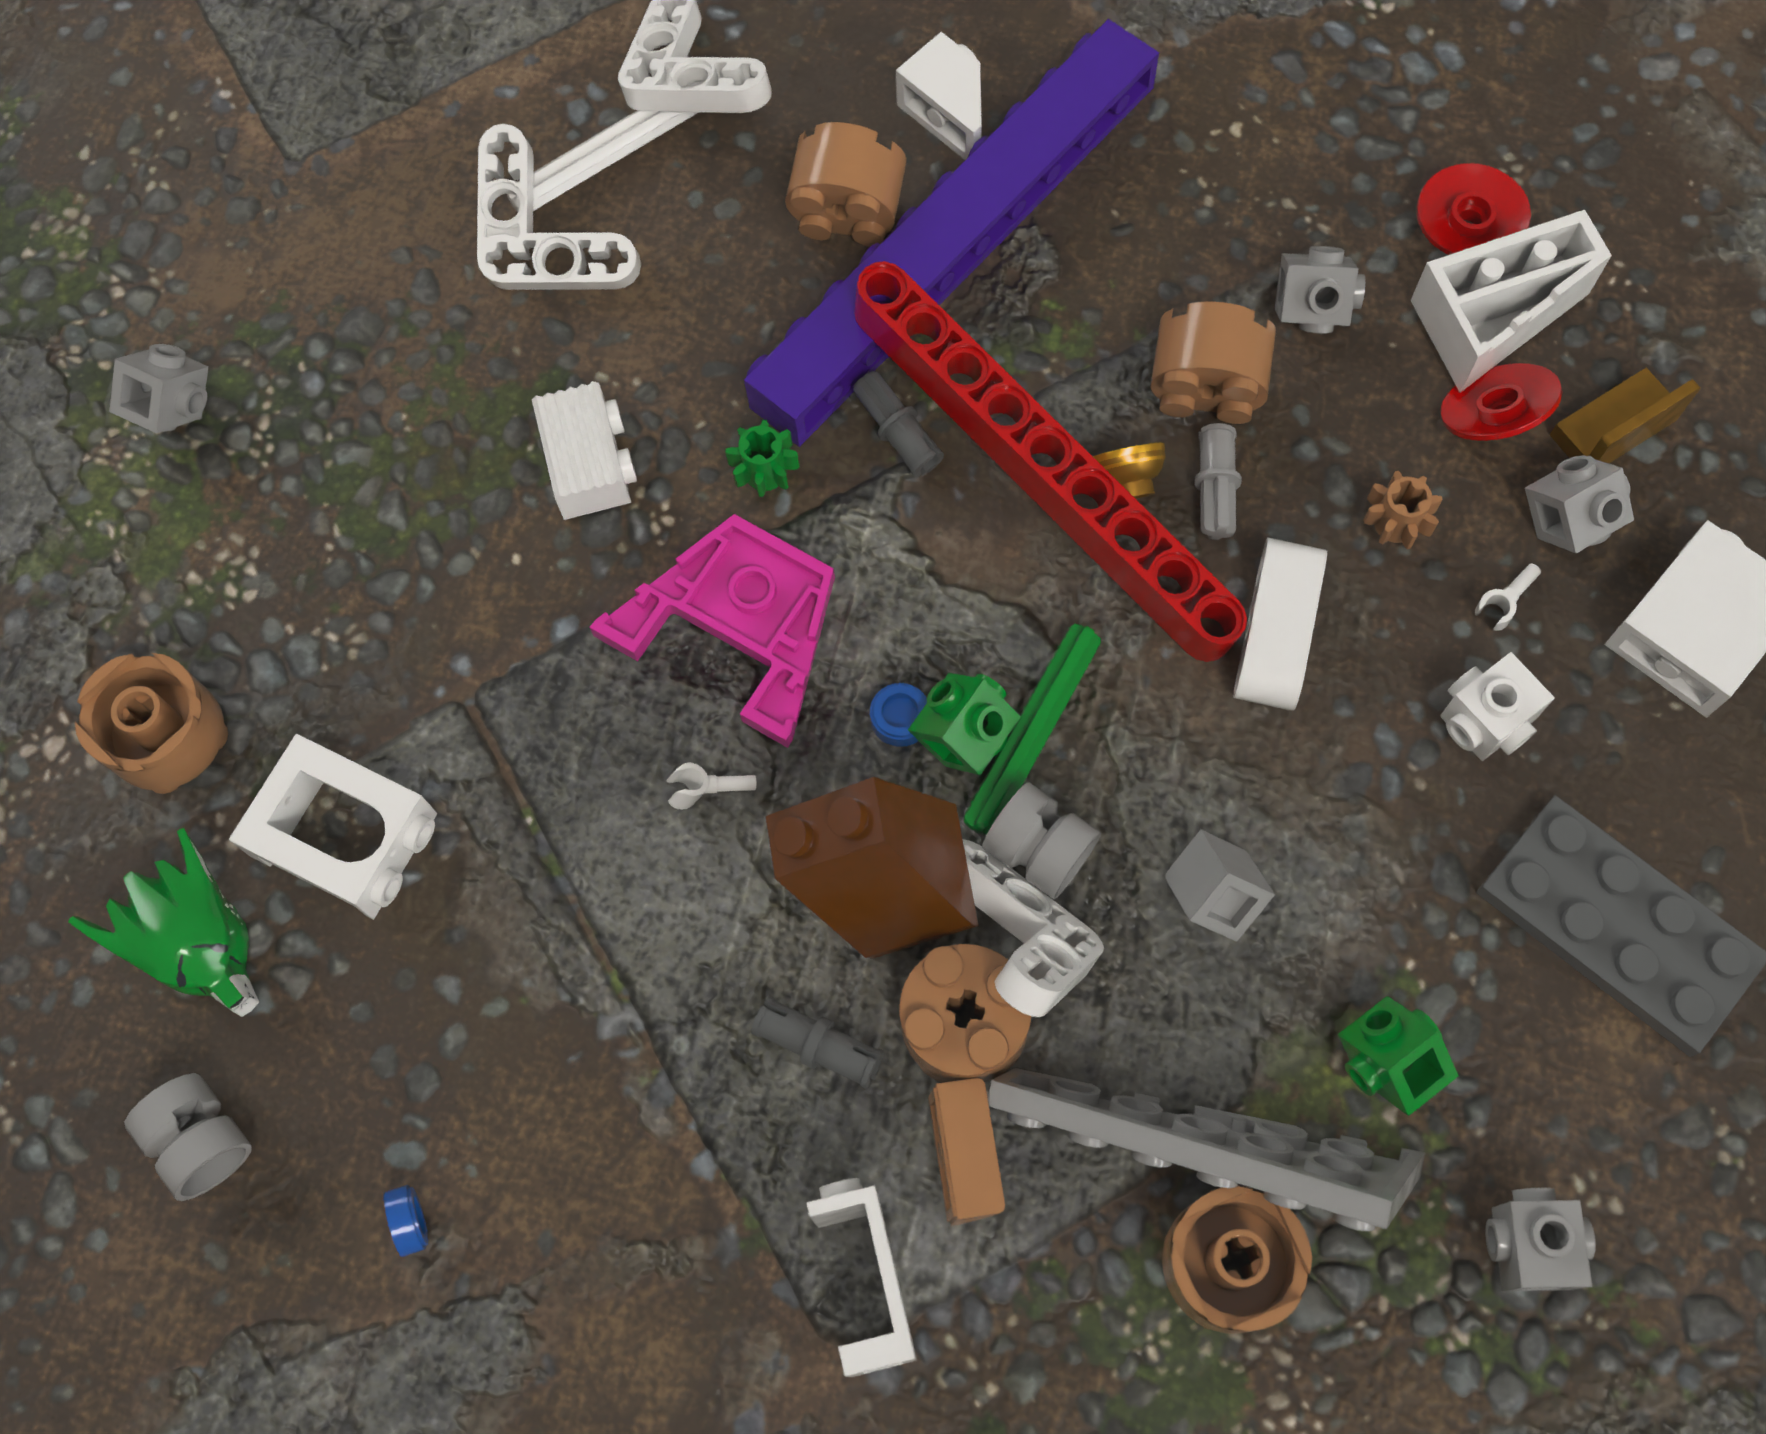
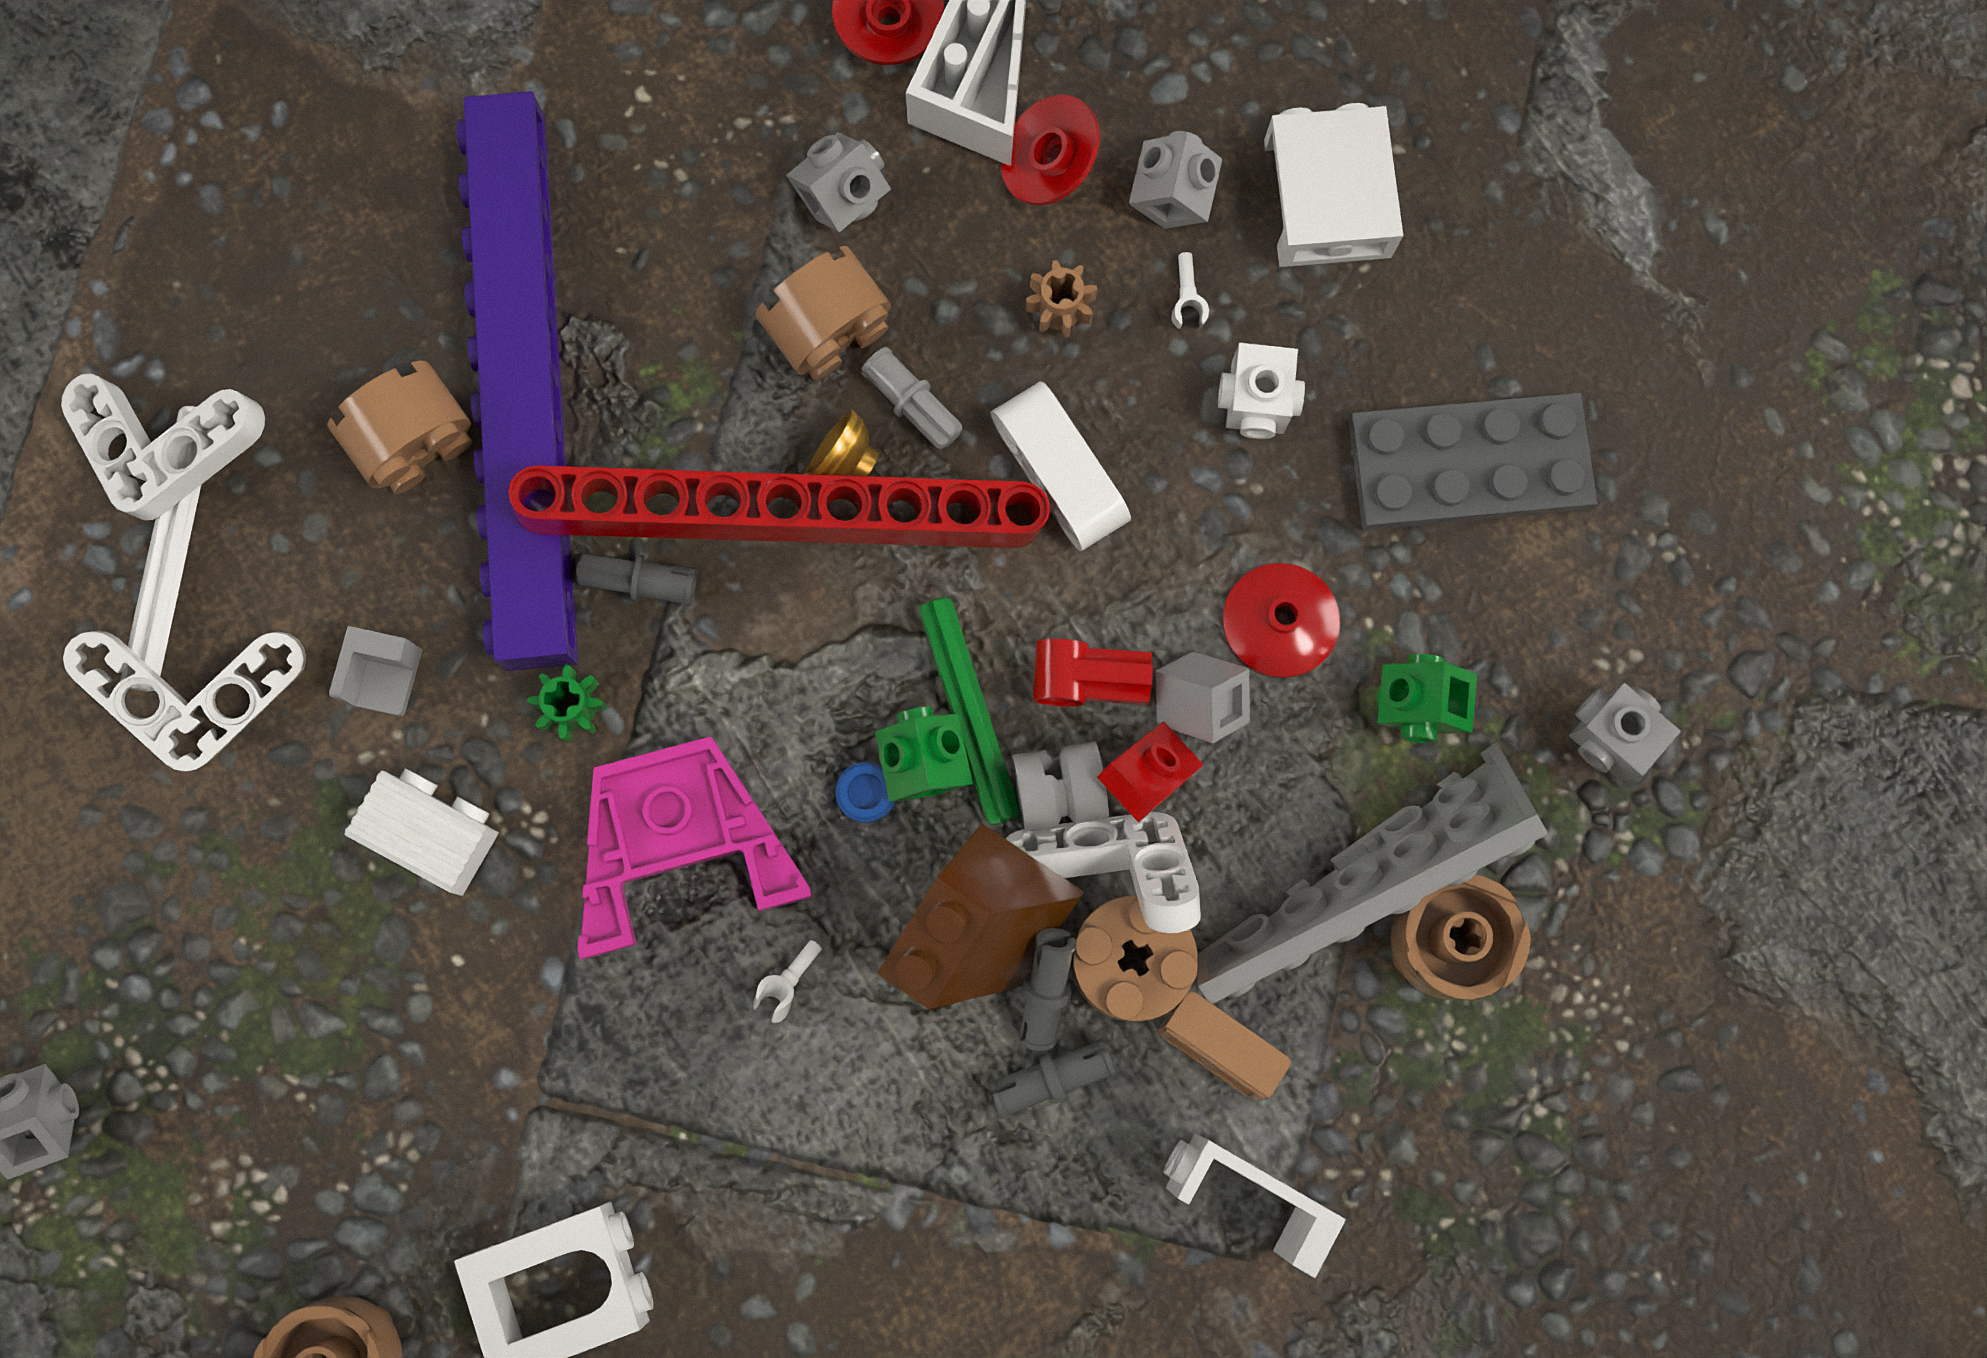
camera: 55 degrees left, 10 degrees up
white slope [896,32,981,160] -> none
pearl gold panel [1550,367,1701,463] -> none
none -> light grey panel [329,626,422,717]
none -> dark grey pin [1018,928,1076,1051]
none -> red piece [1033,639,1153,707]
none -> red plate [1097,721,1204,823]
none -> red dish [1223,563,1340,678]

